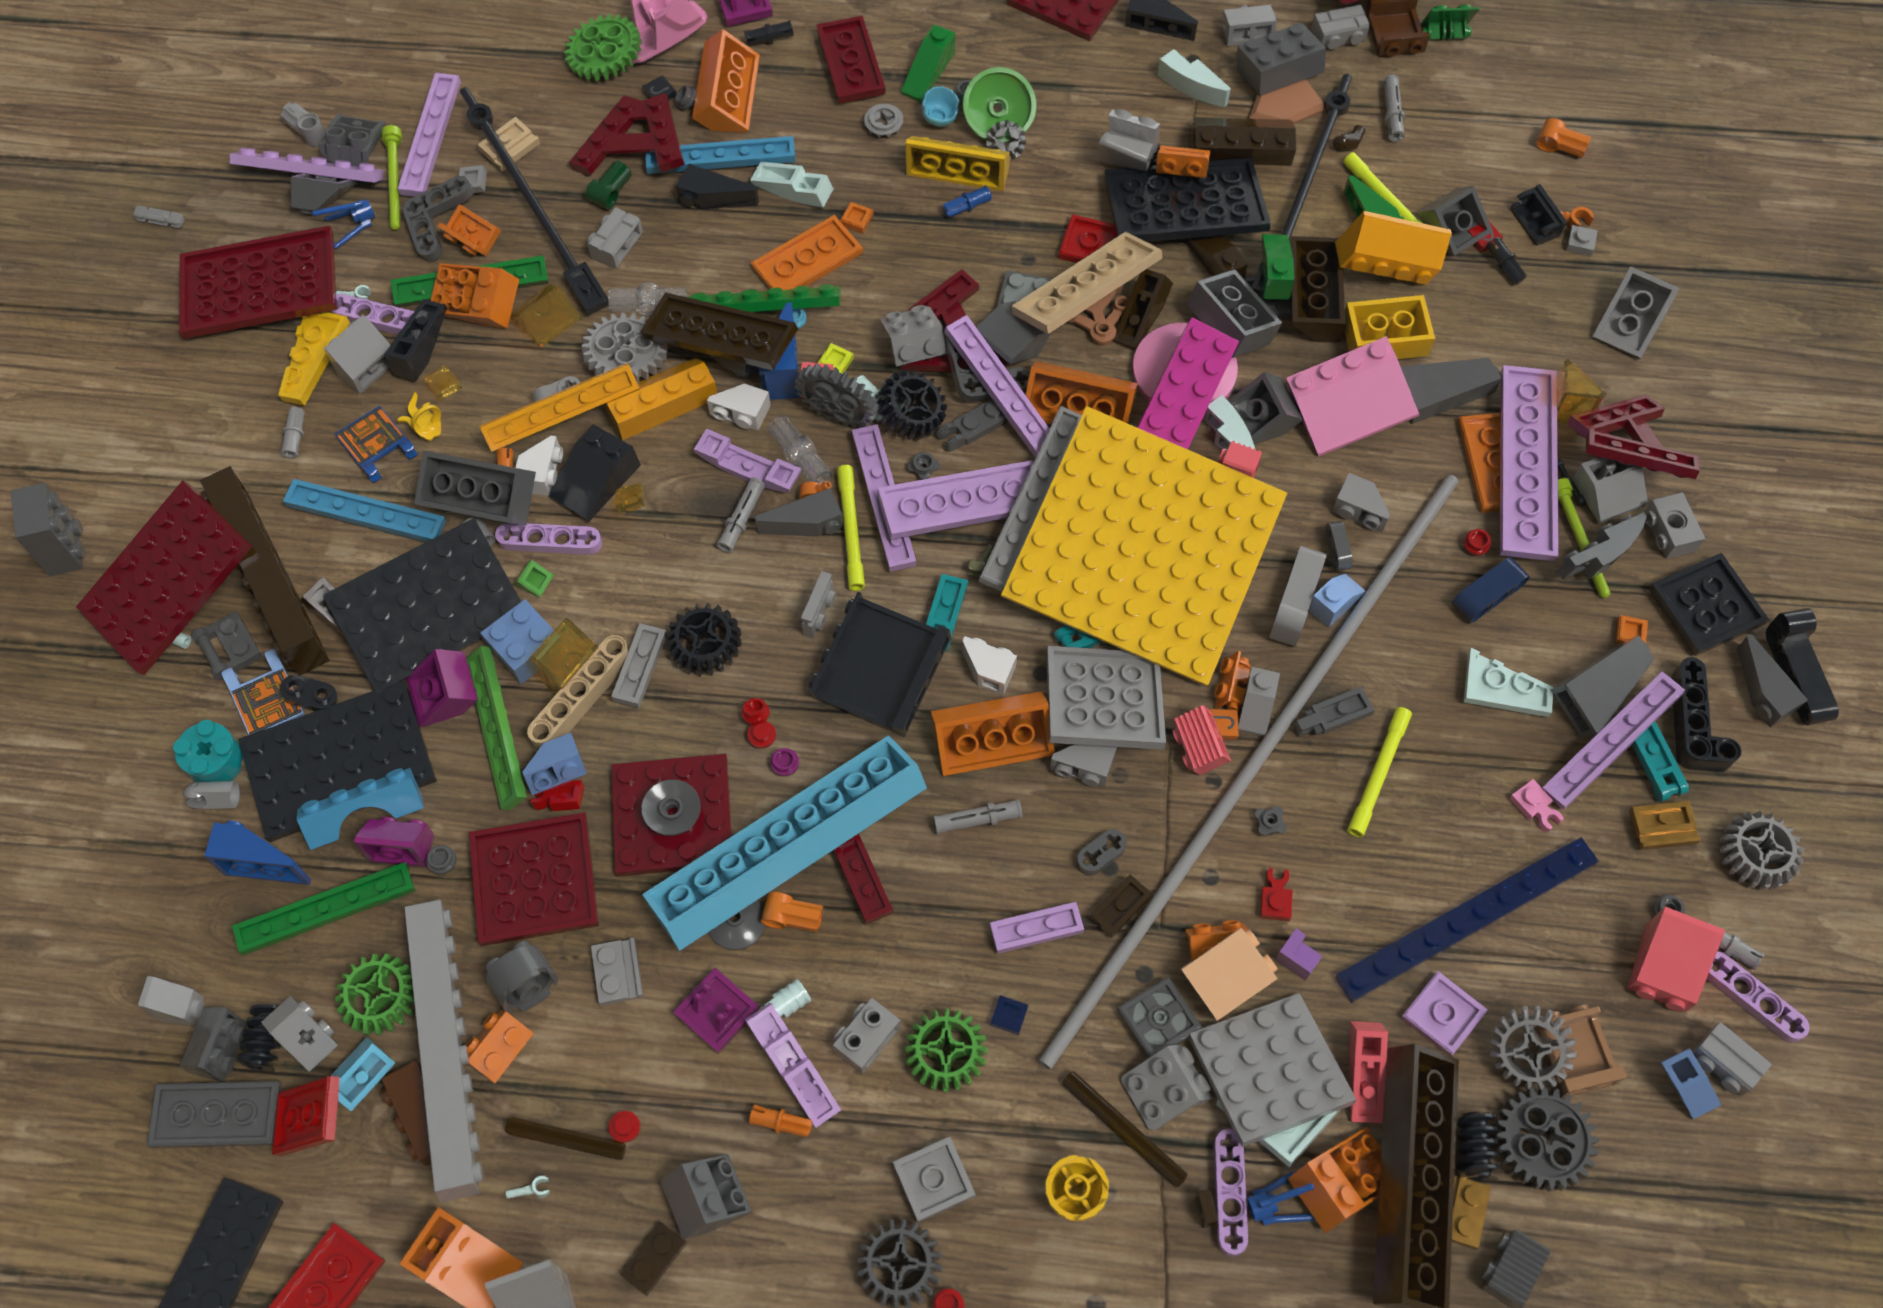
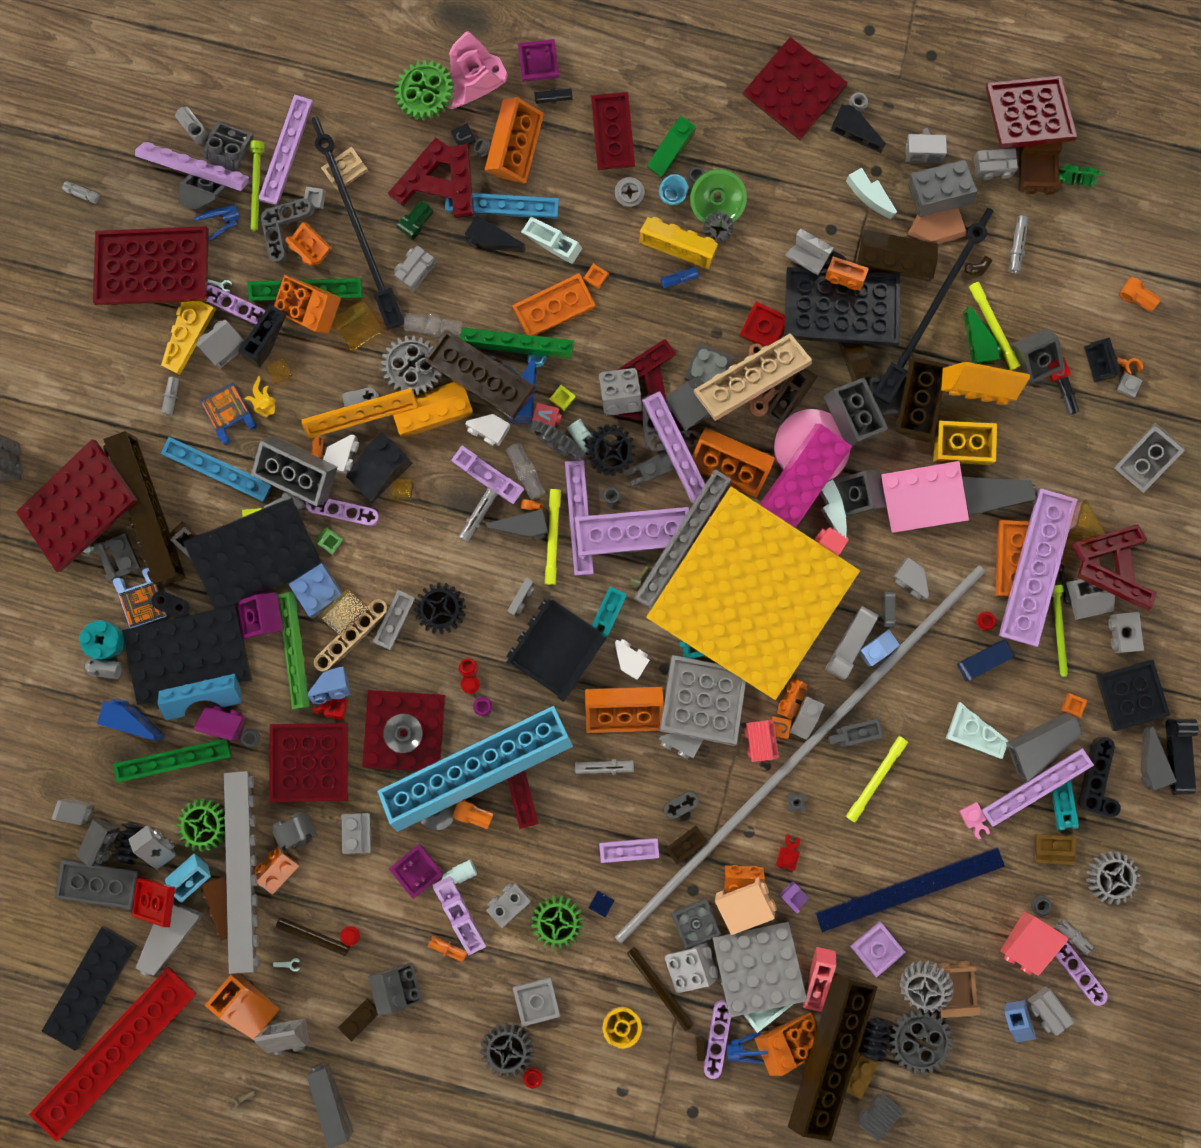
camera: 10 degrees right, 20 degrees up
green slope [1262,234,1294,300] -> none
slope [1557,512,1647,580] -> none
none -> light grey slope [135,902,204,977]

